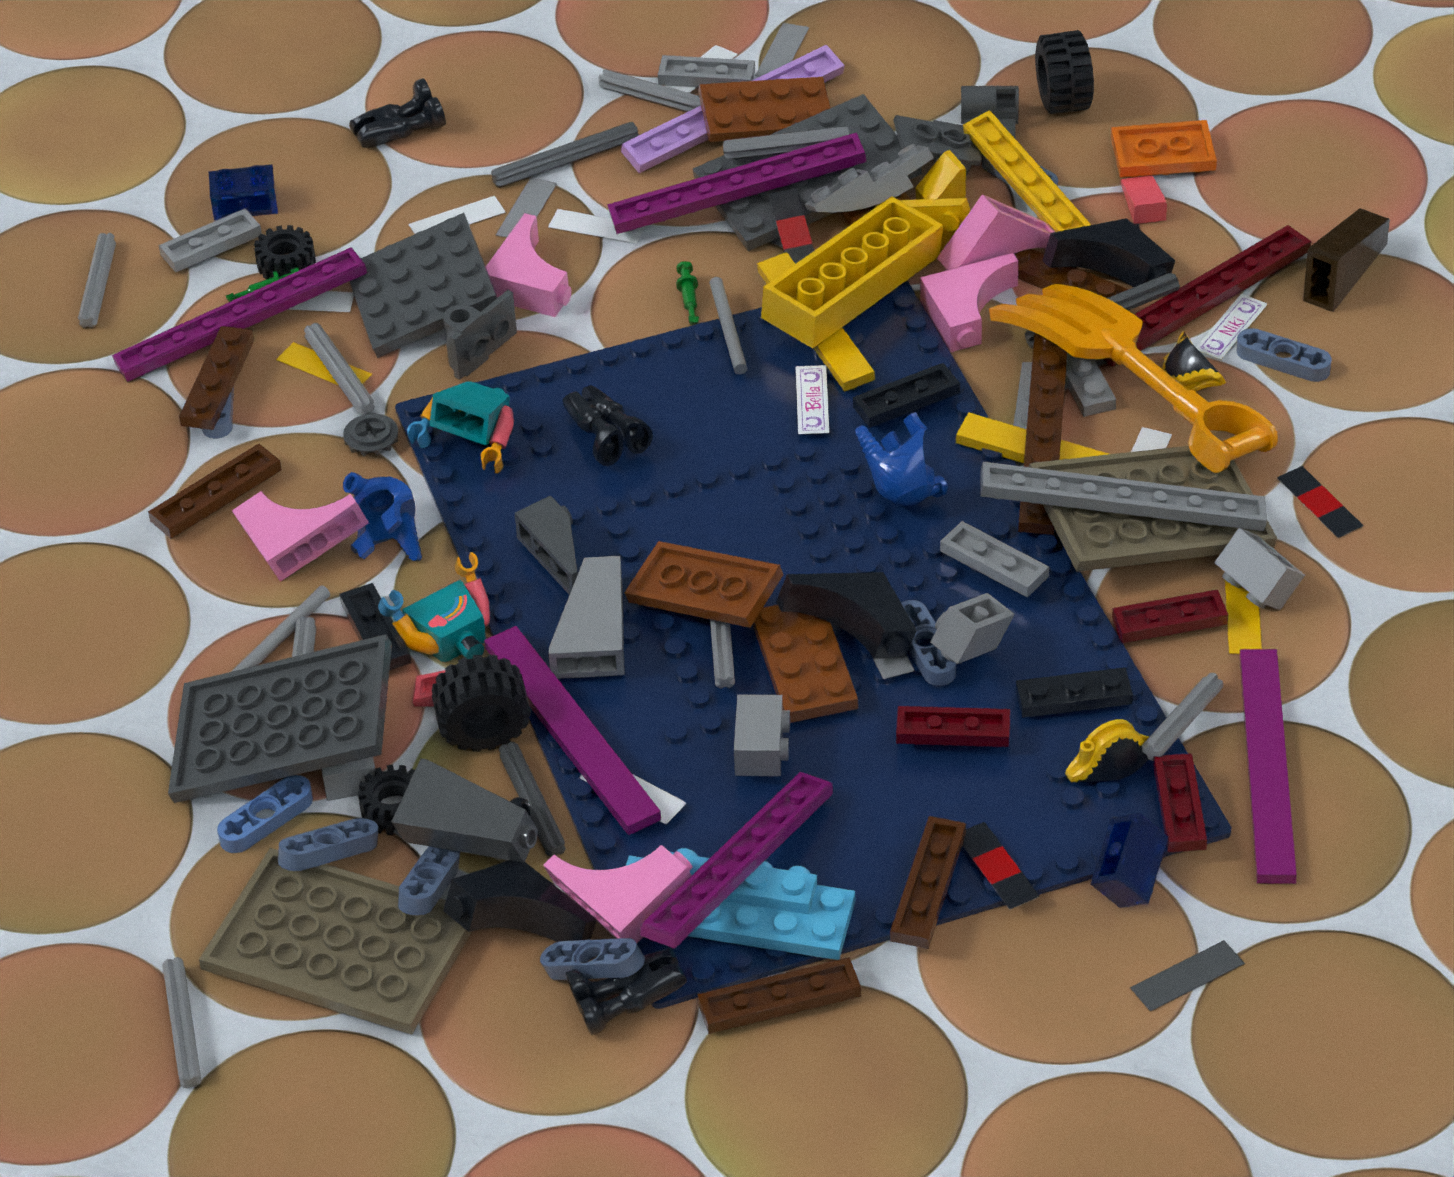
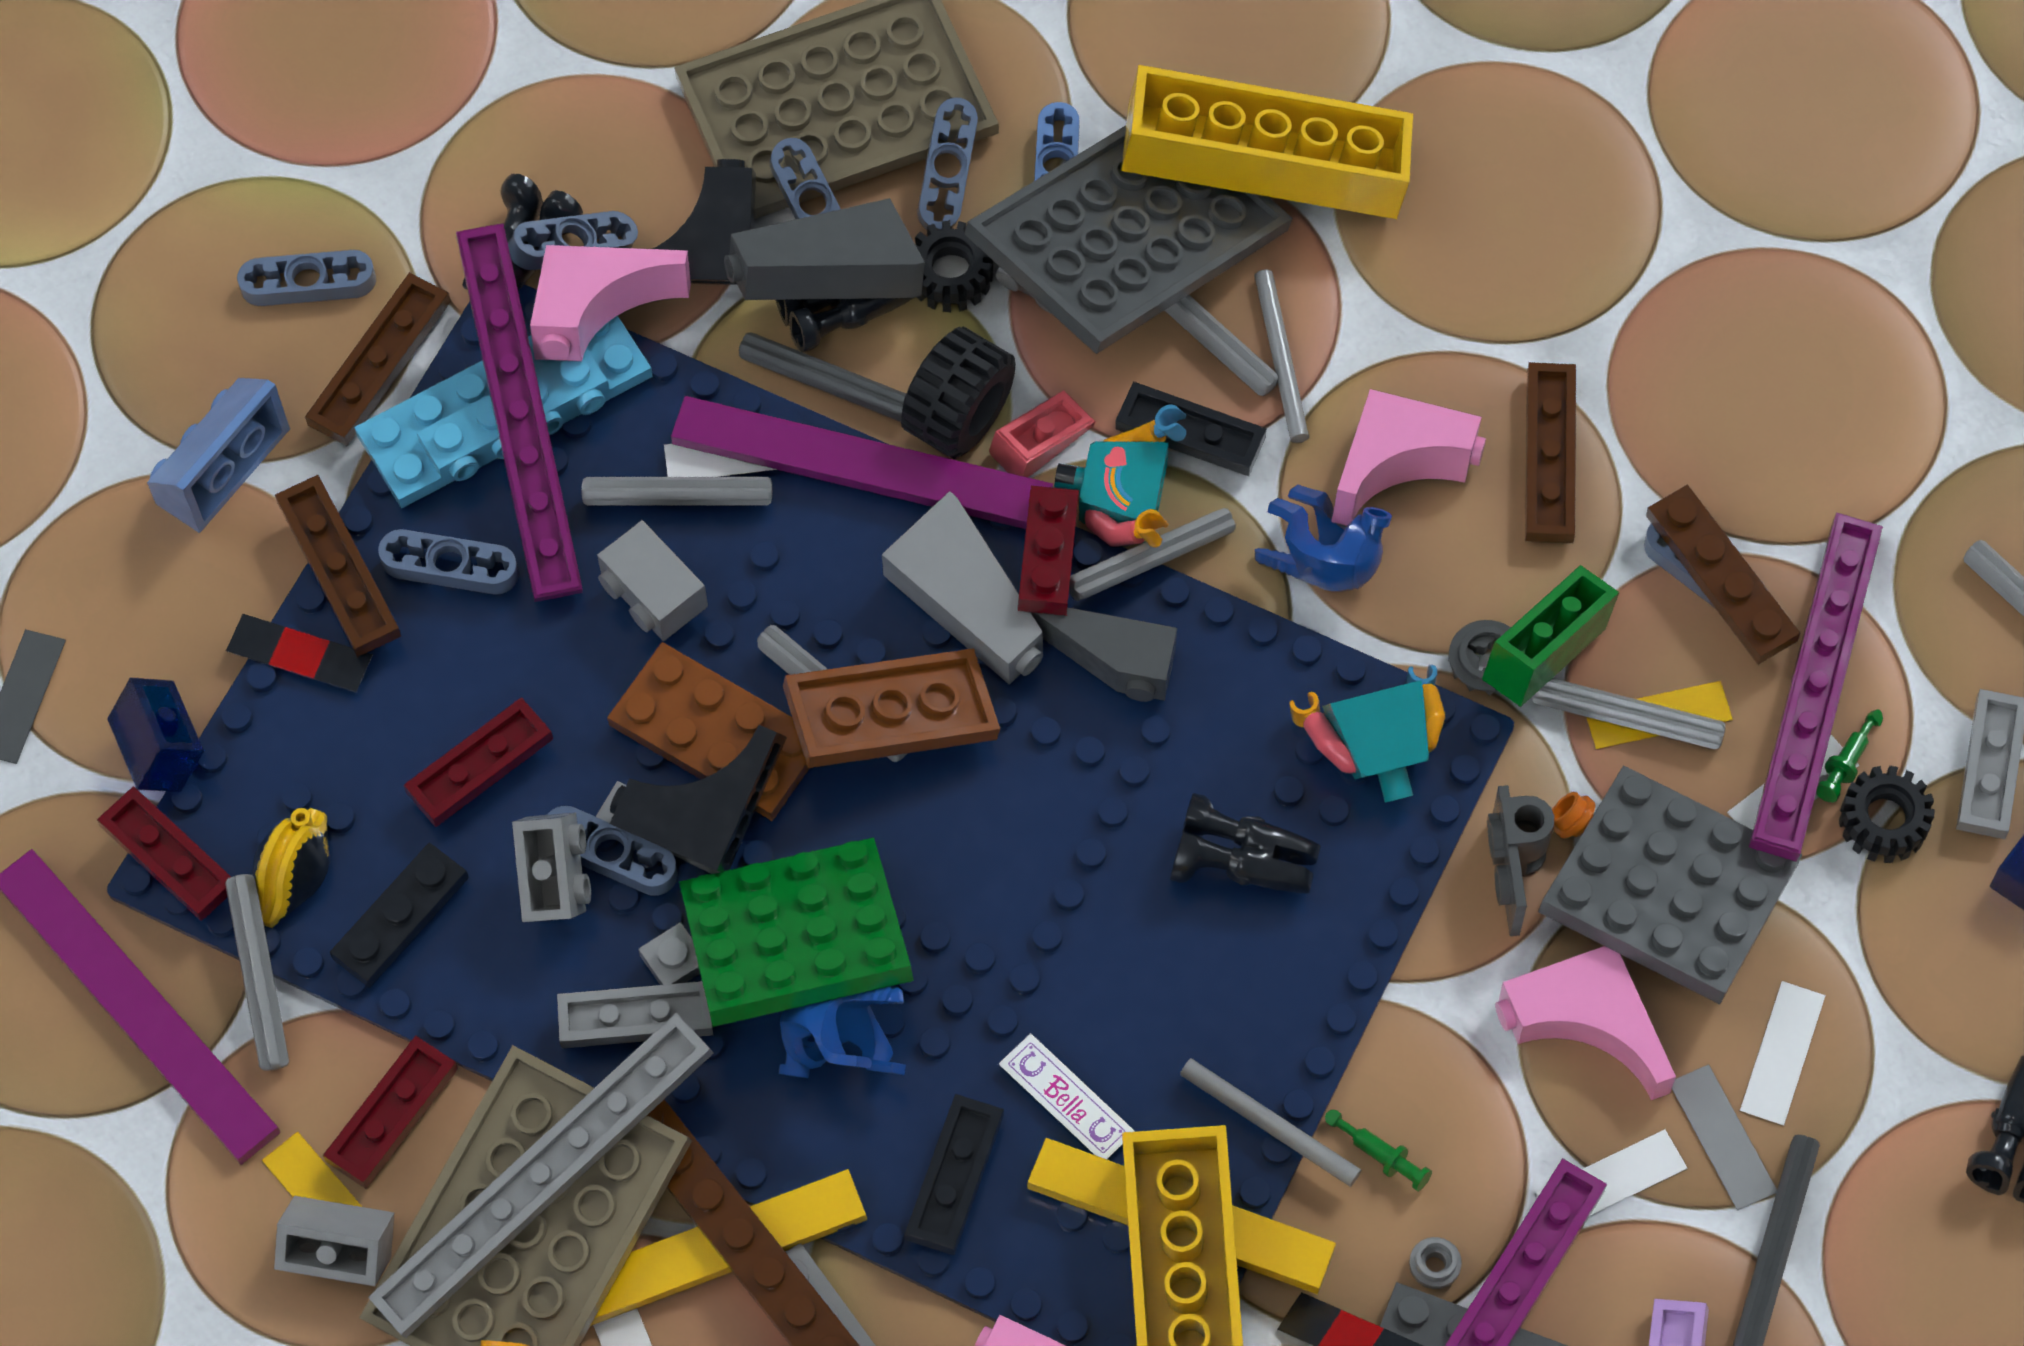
camera: 135 degrees right, 20 degrees up
none -> medium blue slope [147,378,290,533]
none -> sand blue beam [237,250,376,306]
none -> sand blue beam [378,529,519,594]
none -> light grey axle [581,477,773,505]
none -> light grey plate [638,922,700,985]
none -> green plate [679,837,914,1027]
none -> dark red plate [1018,485,1079,616]
none -> light grey axle [1069,508,1236,601]
none -> yellow brick [1121,65,1413,219]
none -> light grey plate [1409,1237,1462,1289]
none -> green brick [1482,565,1619,707]
none -> orange plate [1552,792,1596,839]

